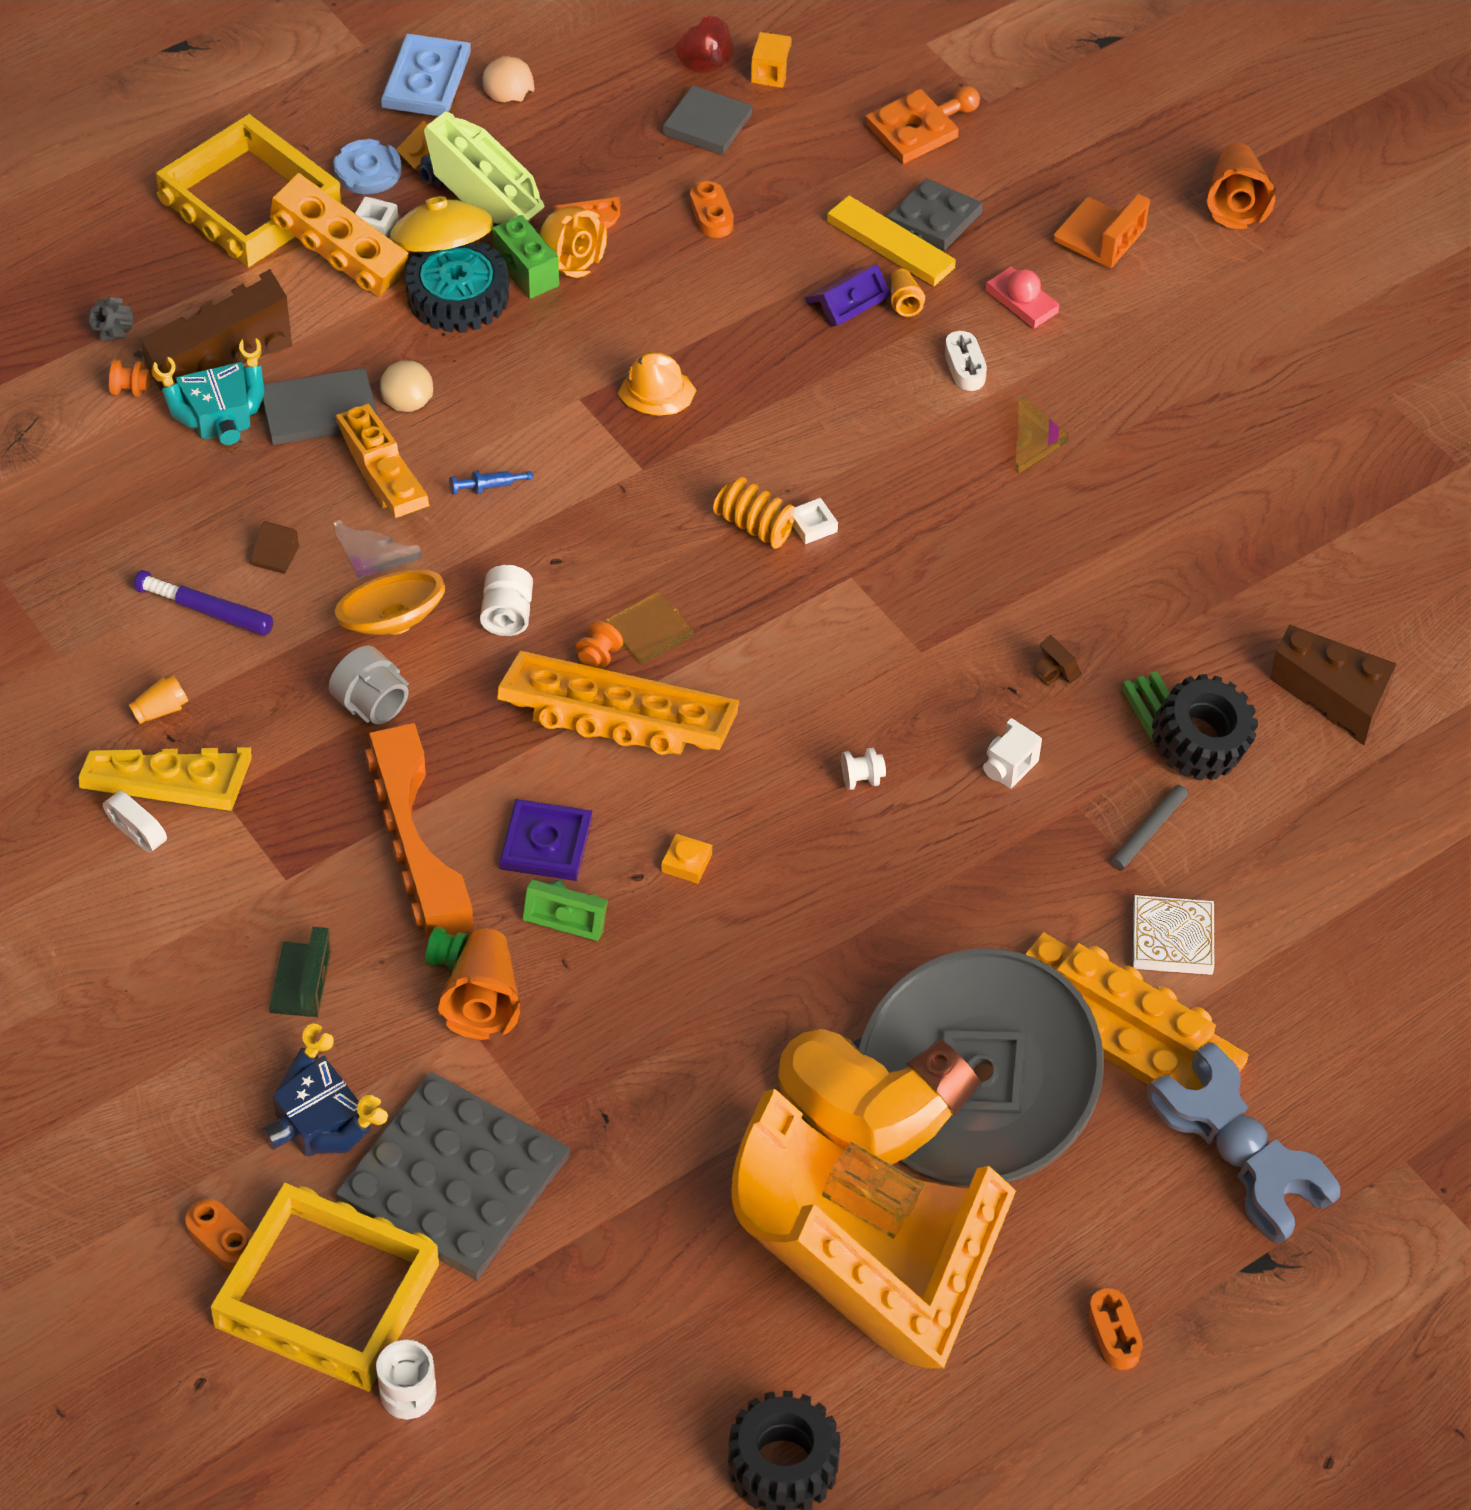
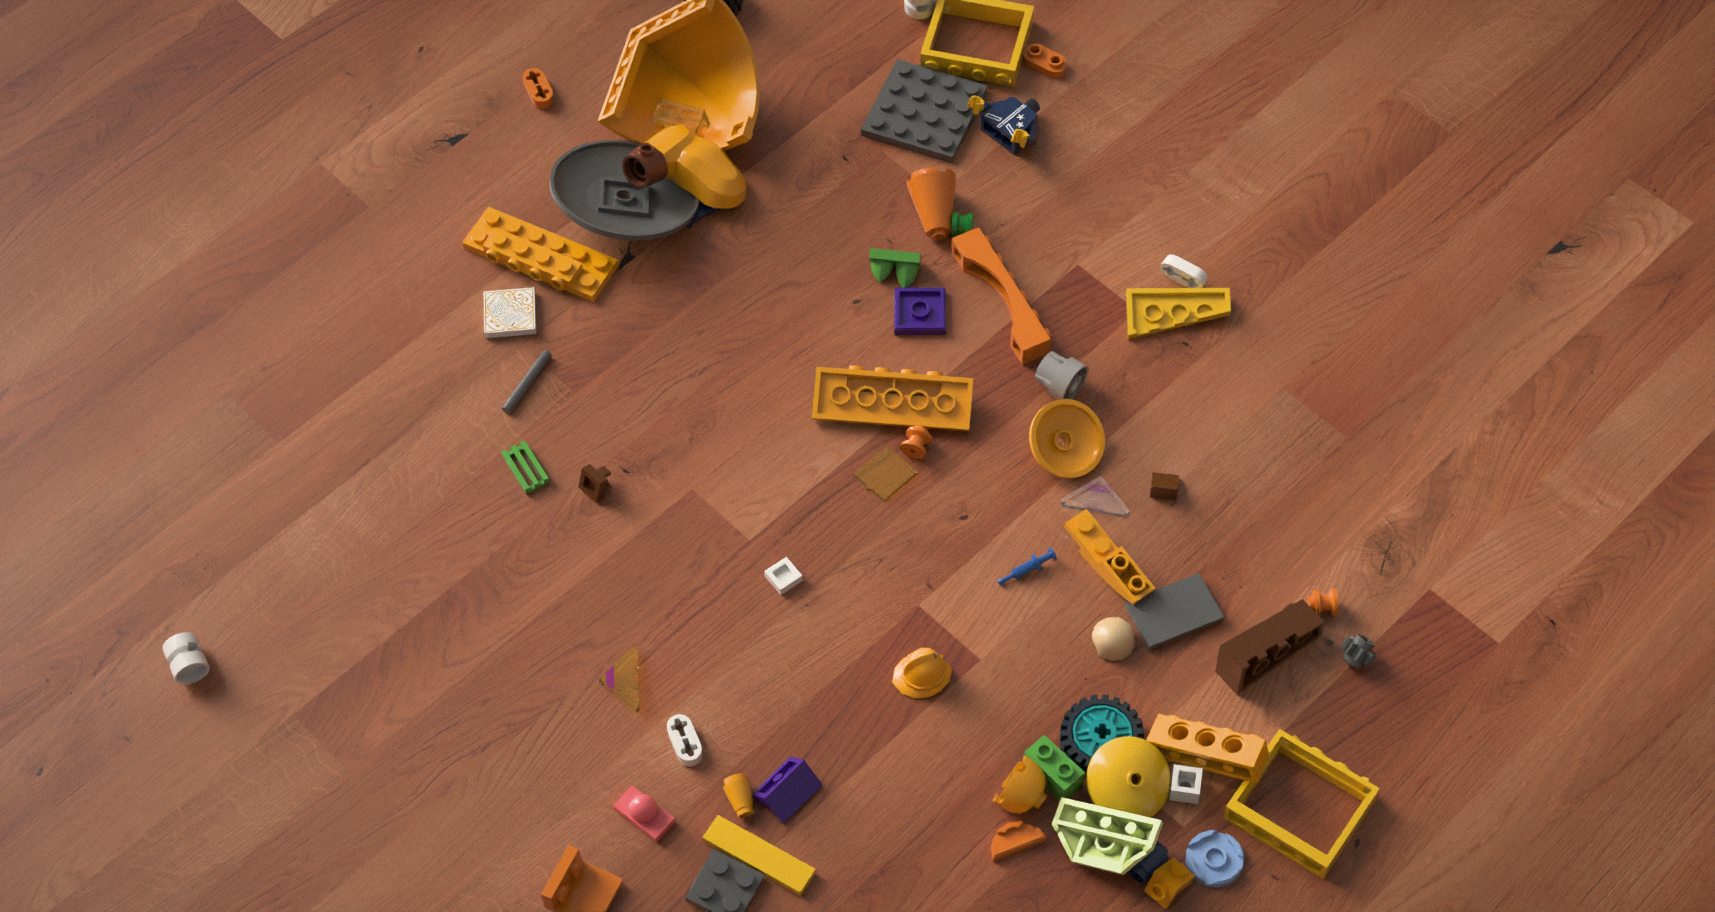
camera: 175 degrees right, 5 degrees up
light orange cone [128,675,189,725] -> none
dark purple piece [134,570,273,636] -> none
teal torso [152,338,265,445] -> none
clear green panel [269,927,331,1018] -> none
white wheel [480,565,533,636] -> none
light orange plate [661,833,713,884] -> none
orange plate [690,181,734,238] -> none
light orange piece [713,476,795,549] -> none
white wheel [841,747,886,790] -> none
white brick [983,718,1042,789] -> none
sand blue piece [1147,1043,1340,1243] -> none
black tyre [1151,674,1258,780] -> none
reddish brown wedge [1270,624,1396,745] -> none

